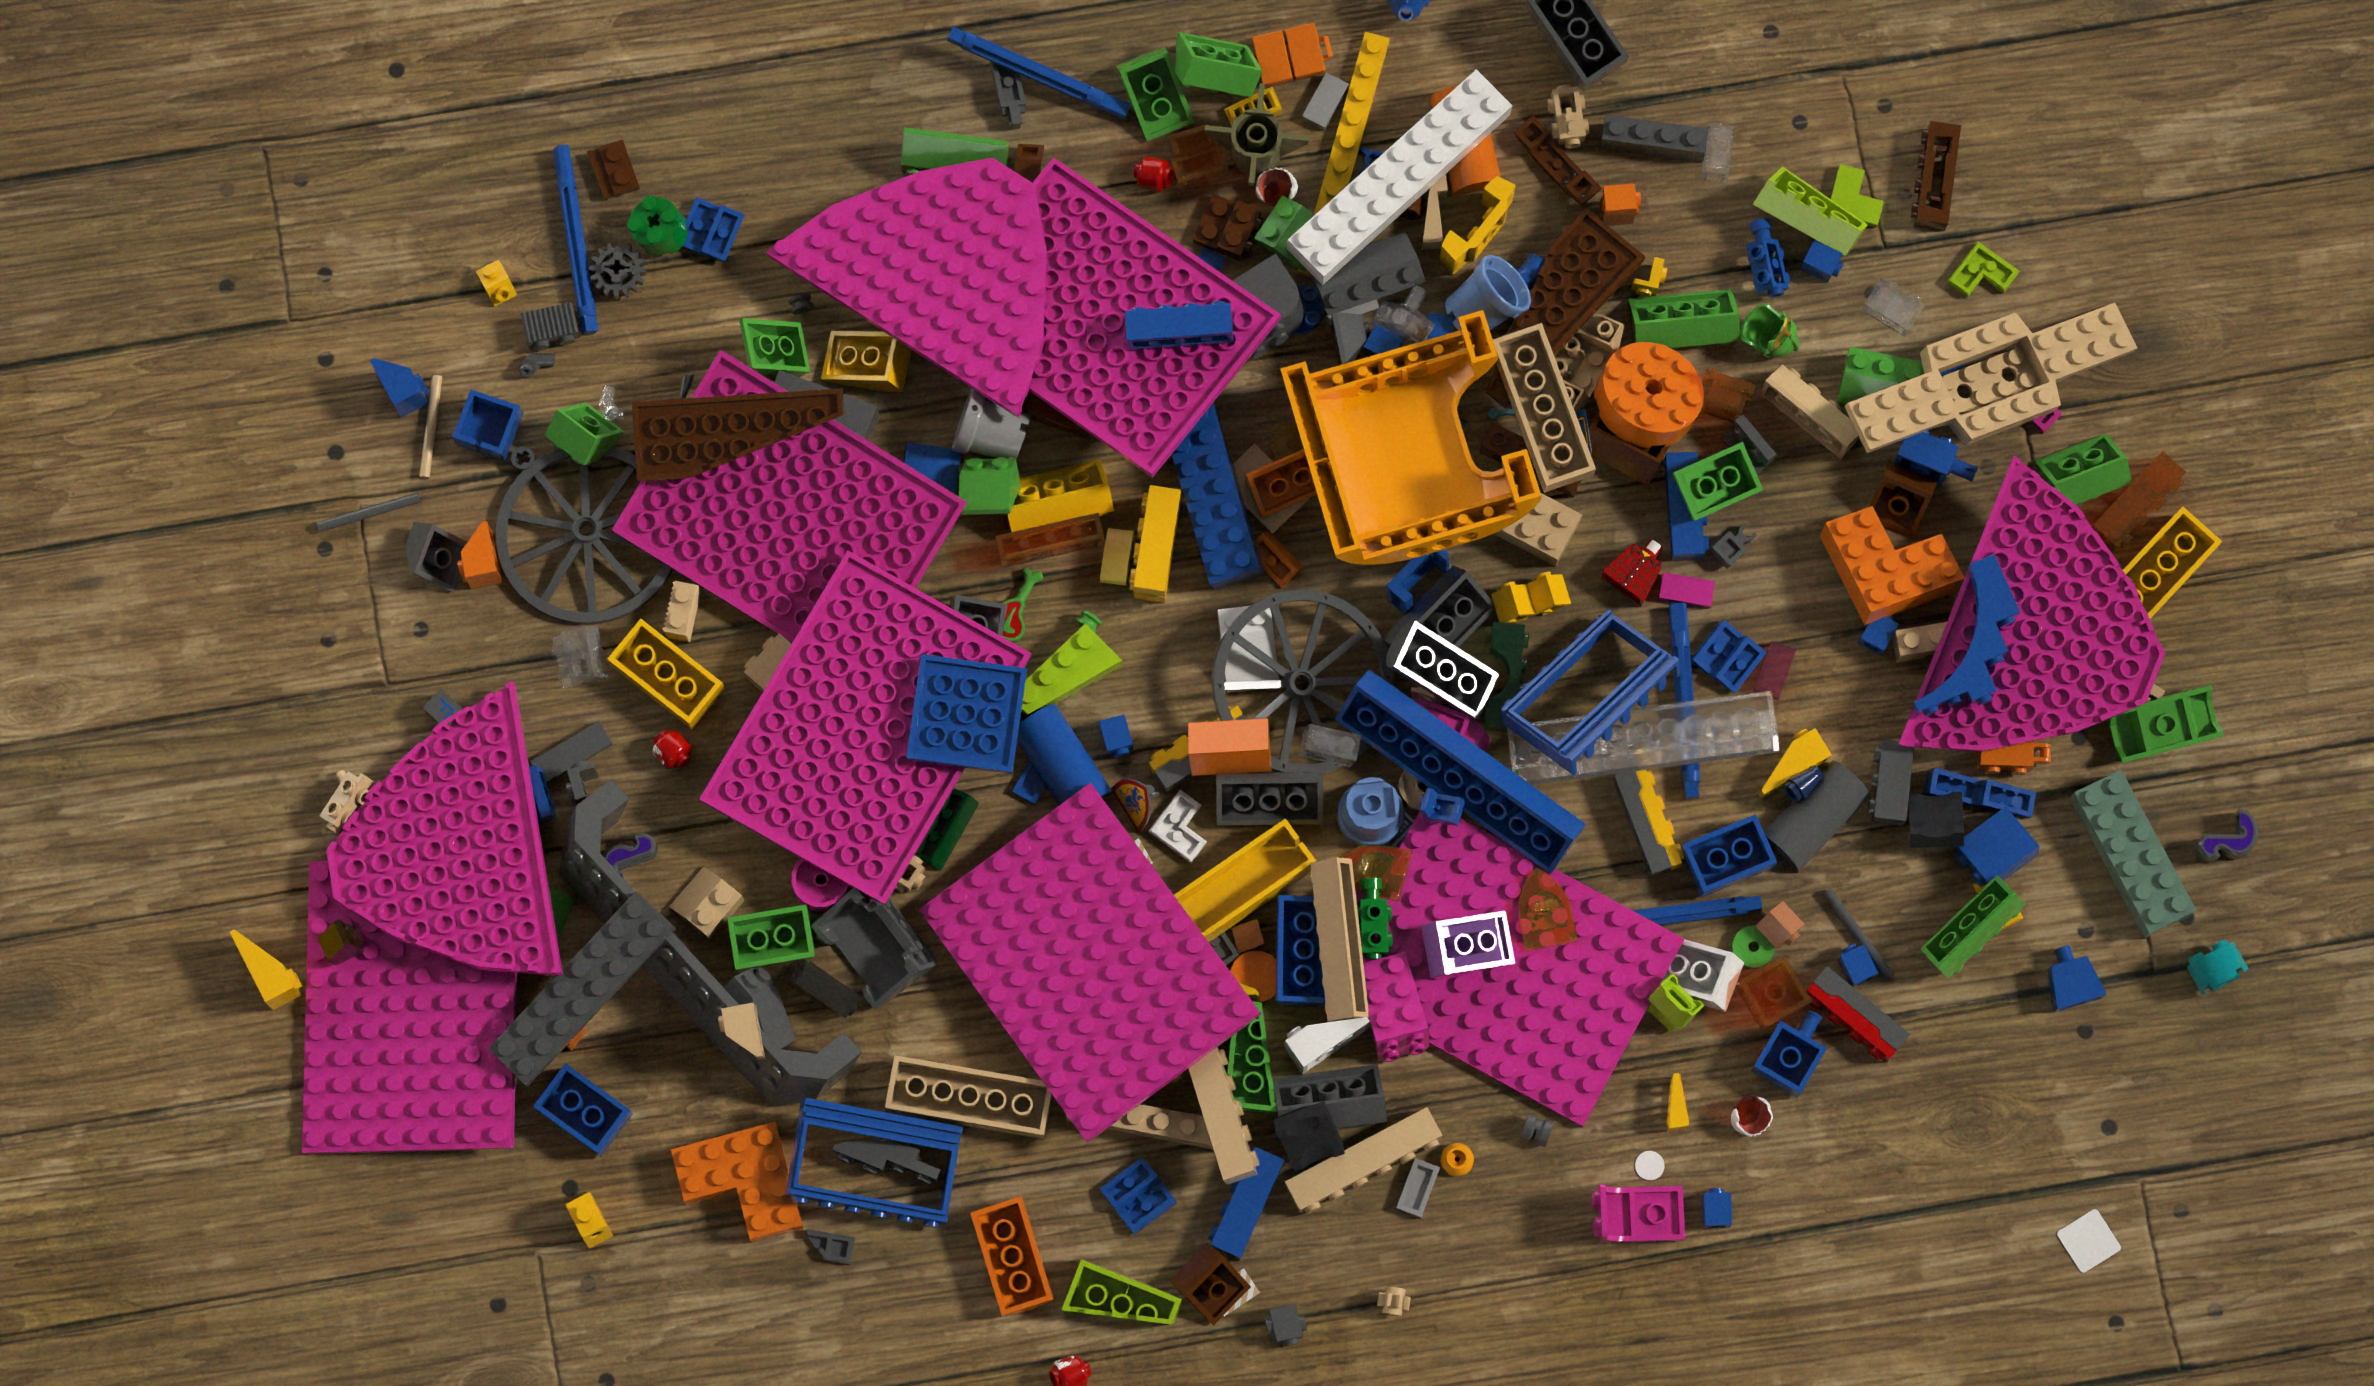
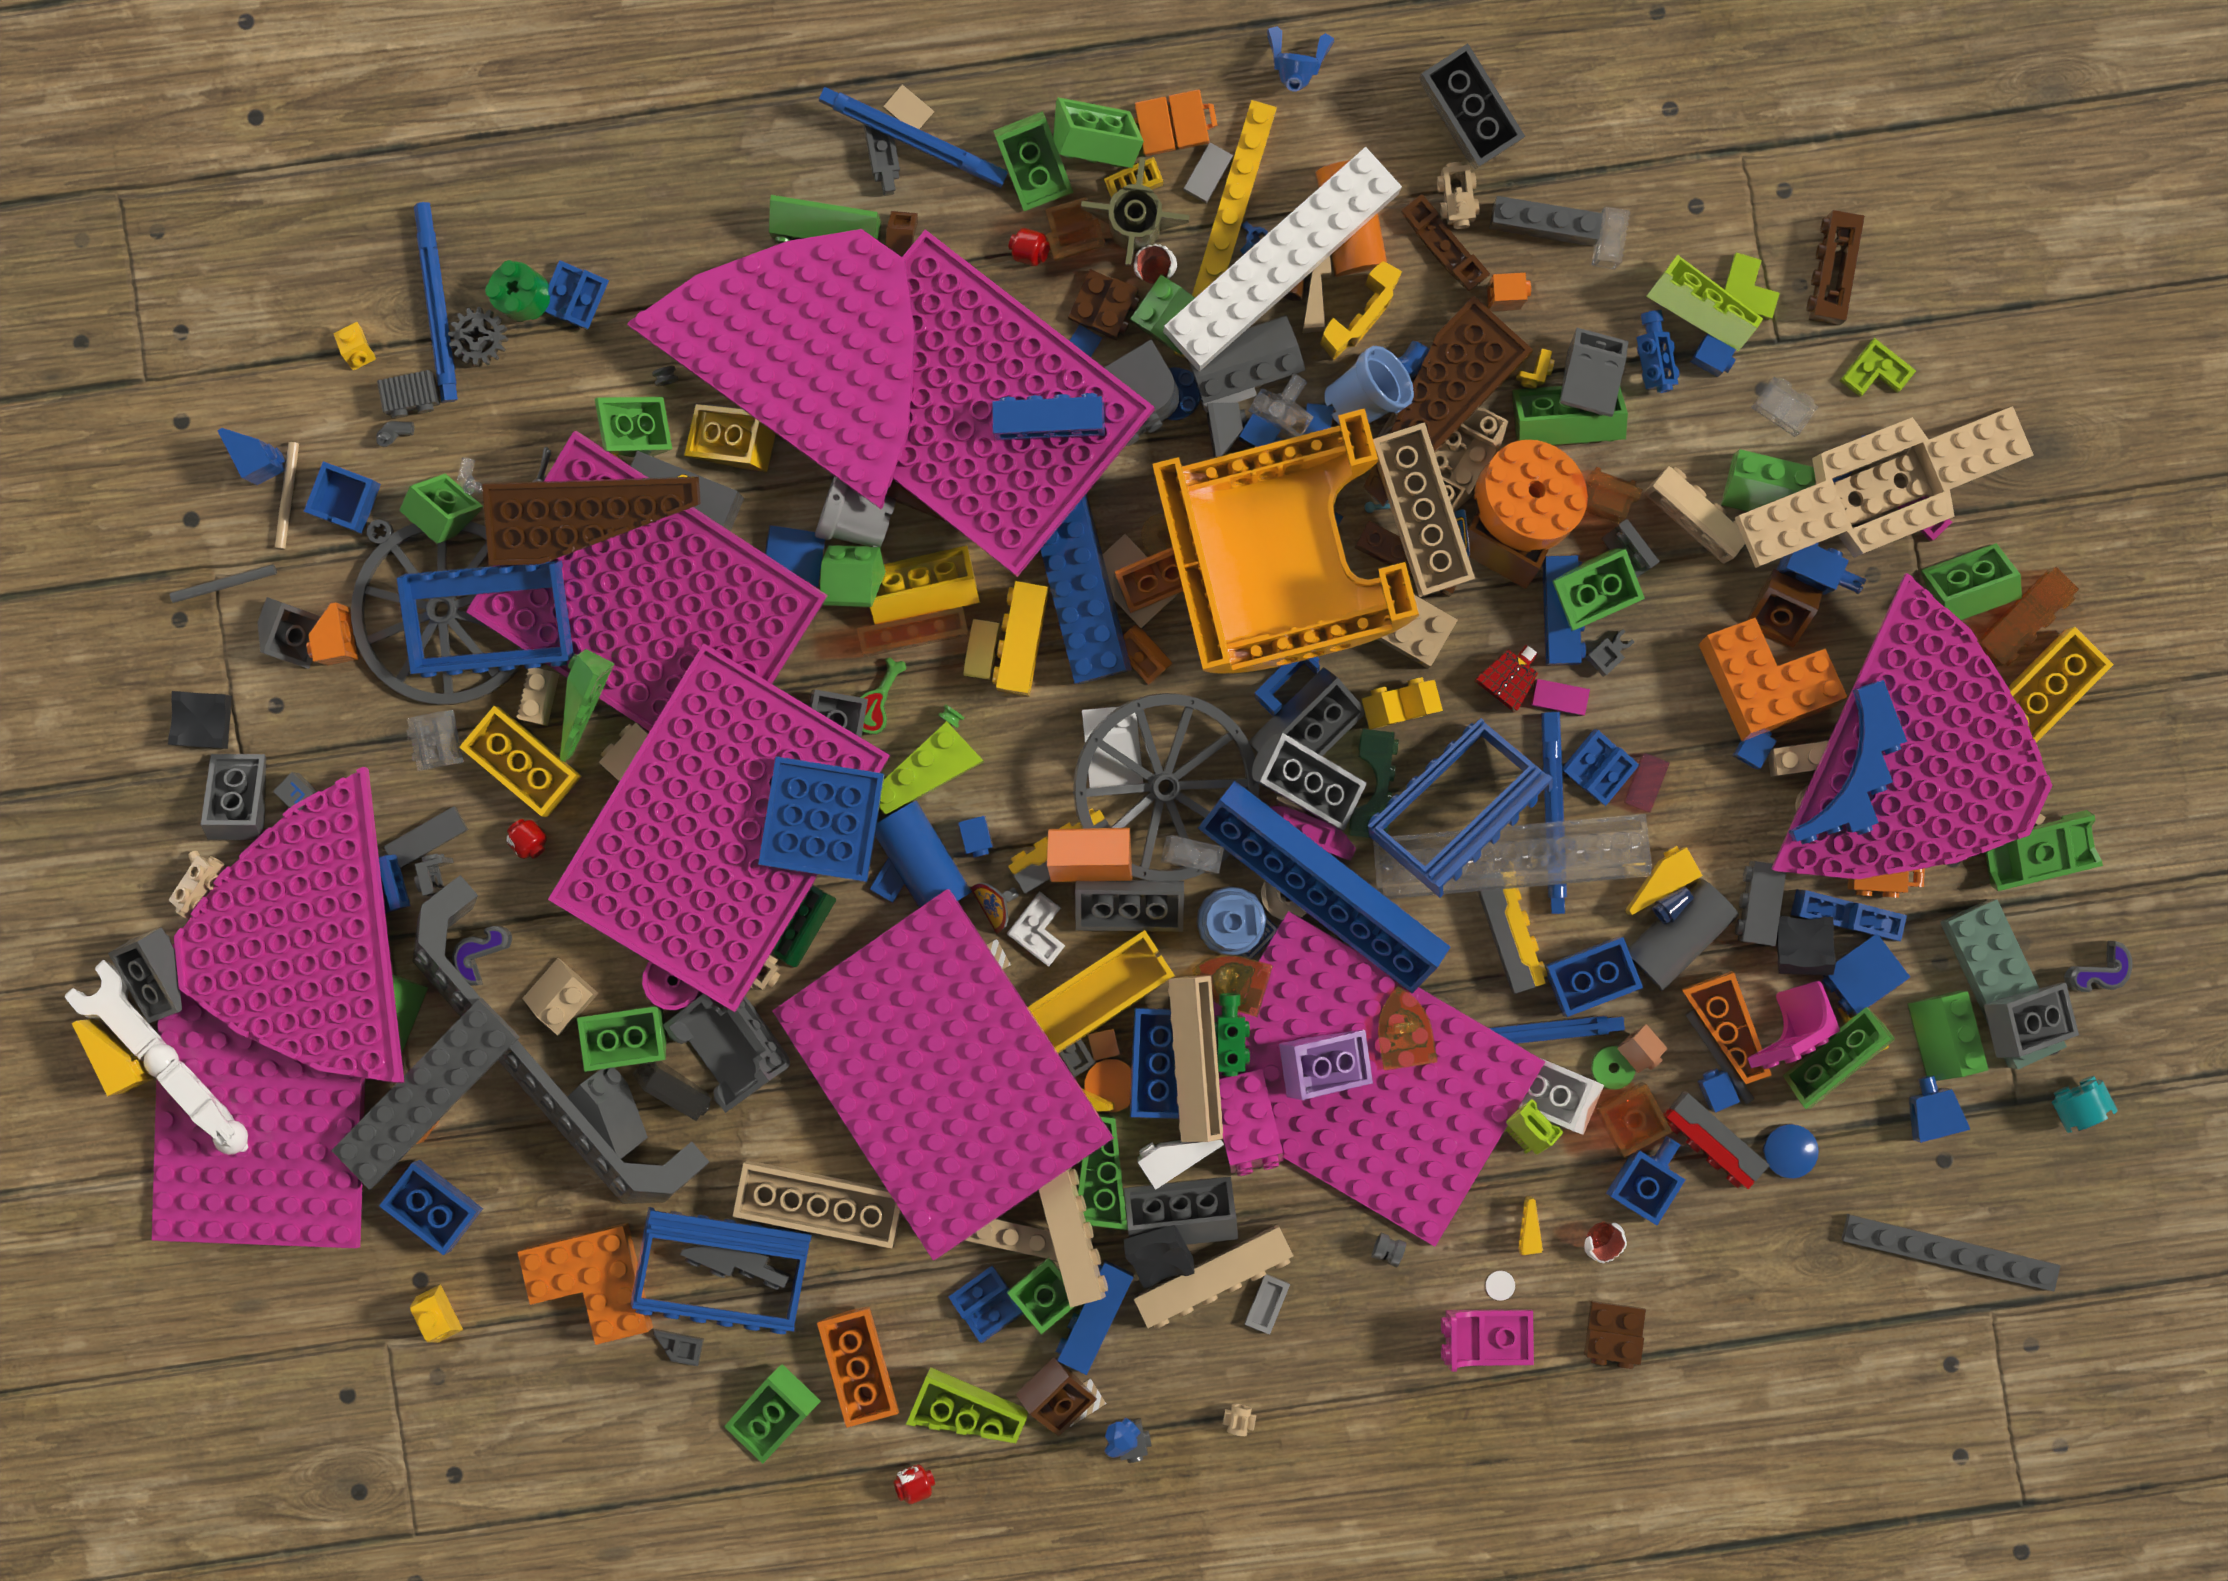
camera: 10 degrees right, 10 degrees up
dark brown slope [318,919,364,966] -> none
reddish brown plate [587,139,640,201] -> none
tan slope [718,1003,765,1059] -> none
blue bracket [1420,788,1465,826] -> none
light orange plate [1440,1143,1474,1177] -> none
blue brick [1702,1188,1732,1229] -> none
bright green helmet [1740,304,1800,358] -> none
white sticker [2057,1209,2121,1273] -> none
none -> white piece [65,960,248,1155]
none -> dark grey slope [108,927,182,1023]
none -> black brick [168,691,232,749]
none -> dark grey slope [201,754,266,840]
none -> blue window [397,560,575,677]
none -> bright green wedge [560,649,614,762]
none -> bright green slope [724,1364,821,1464]
none -> tan sticker [883,85,934,129]
none -> bright green slope [1007,1257,1075,1334]
none -> blue rock [1104,1418,1141,1458]
none -> dark grey slope [1560,328,1628,417]
none -> reddish brown plate [1584,1301,1646,1369]
none -> orange wedge [1681,971,1772,1084]
none -> dark pink bracket [1748,981,1841,1069]
none -> blue dish [1763,1124,1819,1178]
none -> dark grey plate [1841,1214,2061,1292]
none -> bright green slope [1907,990,1989,1081]
none -> dark grey slope [1984,983,2079,1058]

